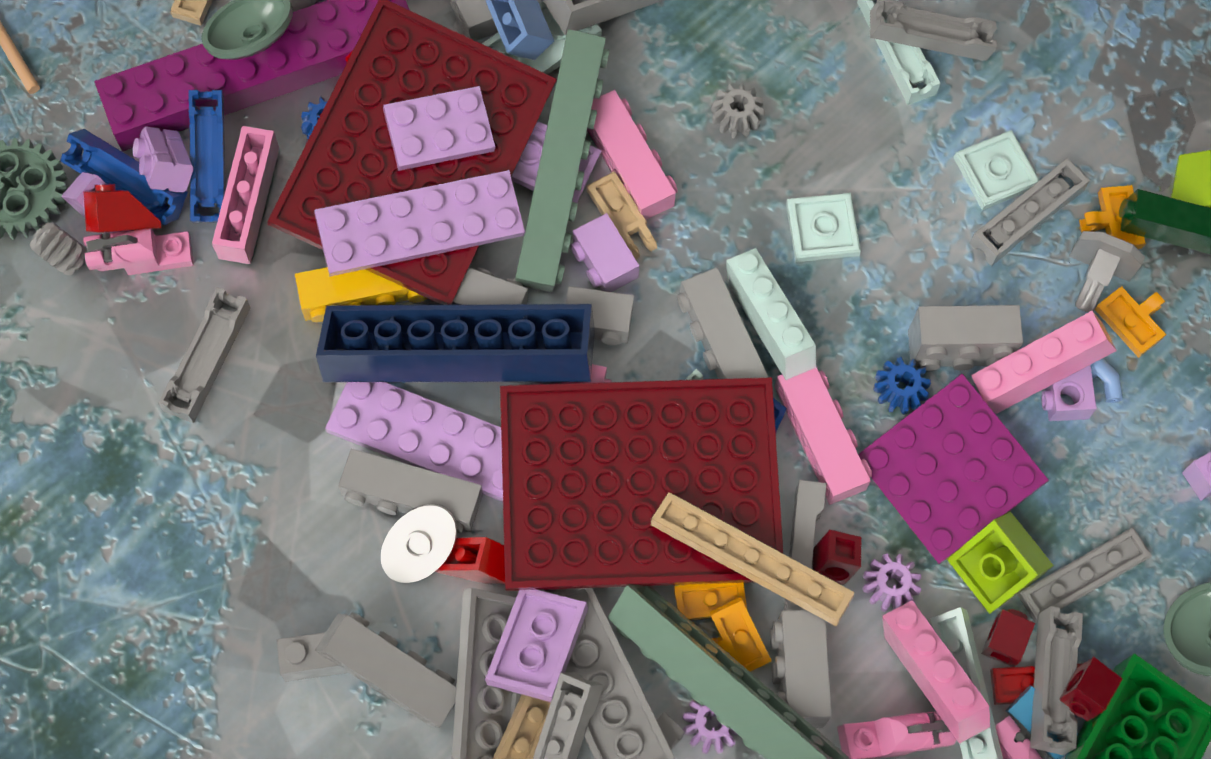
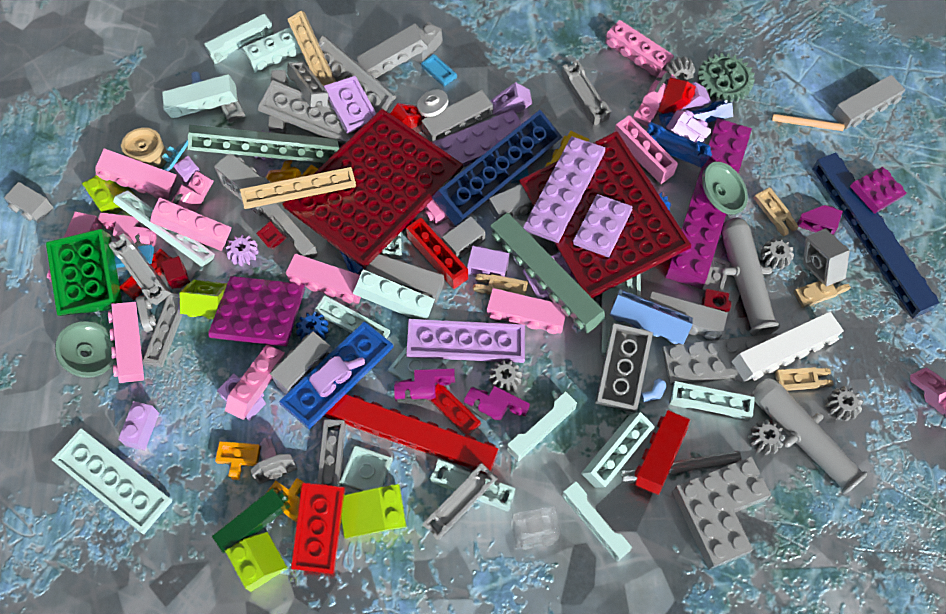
camera: 135 degrees right, 5 degrees down
dark red brick [1059,657,1122,722] -> none
light blue arm [1090,358,1123,403] -> none
none -> bright pink brick [108,302,144,383]
none -> light grey plate [136,295,157,332]
none -> blue plate [279,321,393,429]
none -> red plate [291,483,345,574]
none -> lavender beam [309,356,365,397]
none -> light aqua plate [314,295,390,339]
none -> red brick [323,394,499,476]
none -> lime slope [342,484,407,539]
none -> magenta plate [394,369,455,405]
none -> red brick [406,217,468,290]
none -> lavender plate [407,319,525,363]
none -> dark azure tile [421,54,457,87]
none -> red tile [429,383,481,435]
none -> magenta plate [464,386,530,421]
none -> lavender slope [491,82,532,115]
none -> light aqua piece [507,392,577,461]
none -> bright pink brick [606,20,674,77]

